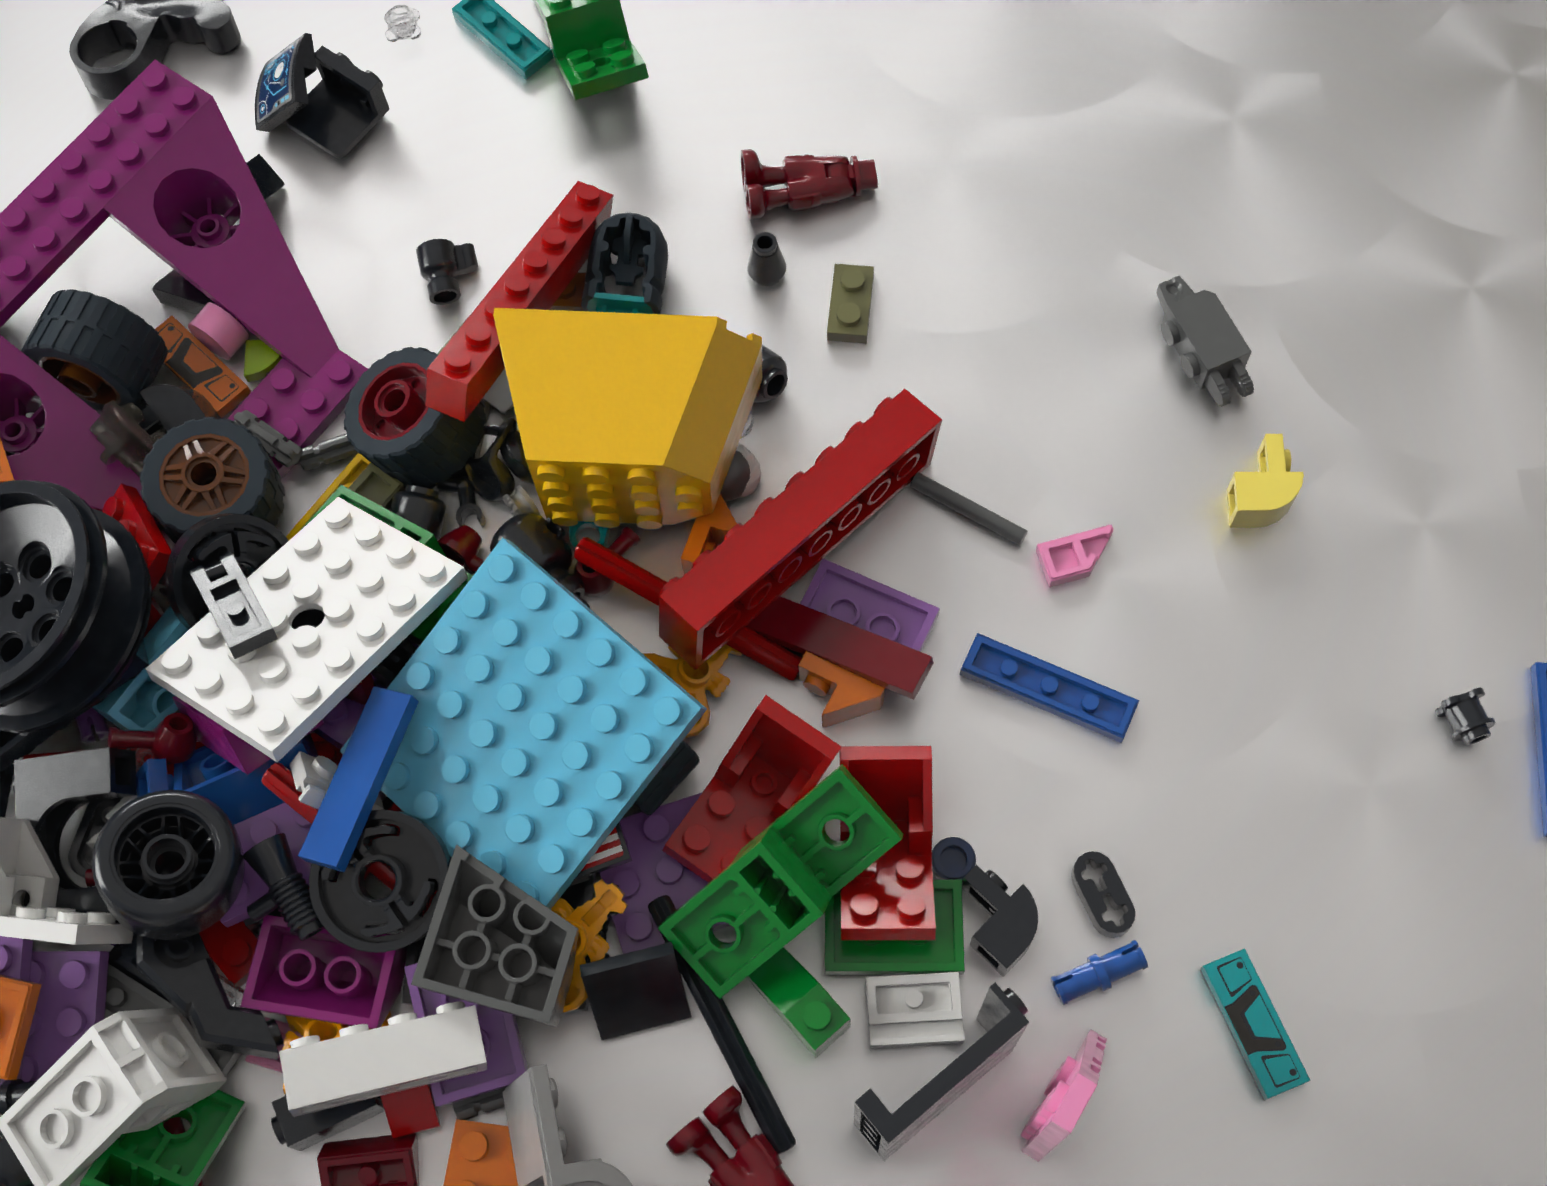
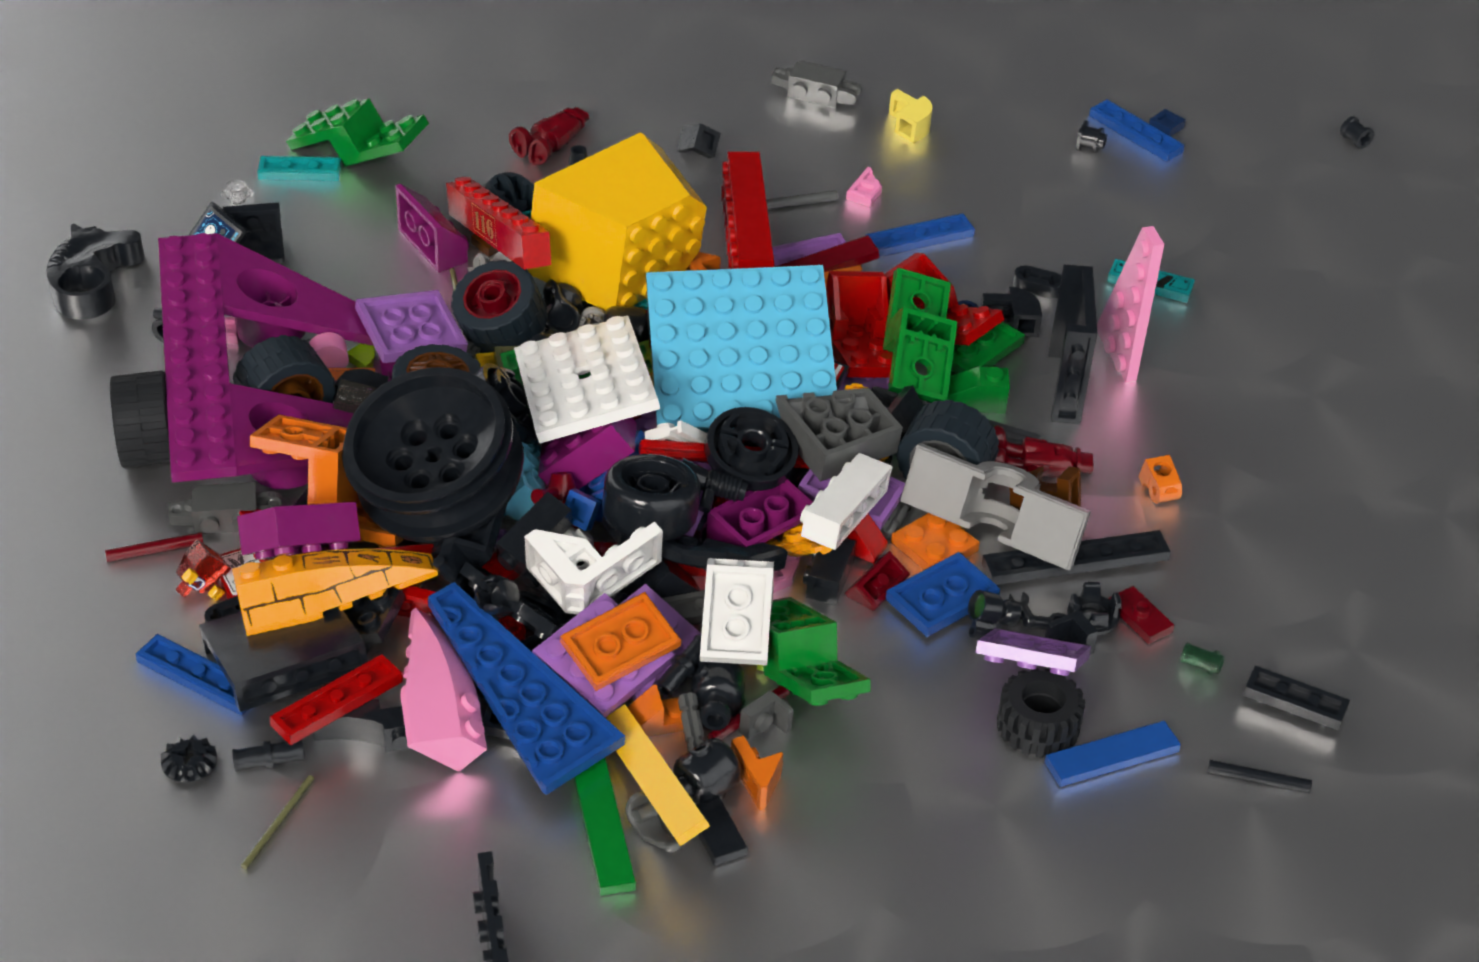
camera: 55 degrees left, 25 degrees down
plate [189,552,278,659] -> none
blue tile [298,686,419,872] -> none
black piece [416,239,478,305] -> none
white plate [866,972,965,1048] -> none
none -> medium lavender plate [355,290,468,363]
none -> magenta slope [396,183,470,273]
none -> black panel [677,123,721,159]
none -> black wheel [897,400,999,480]

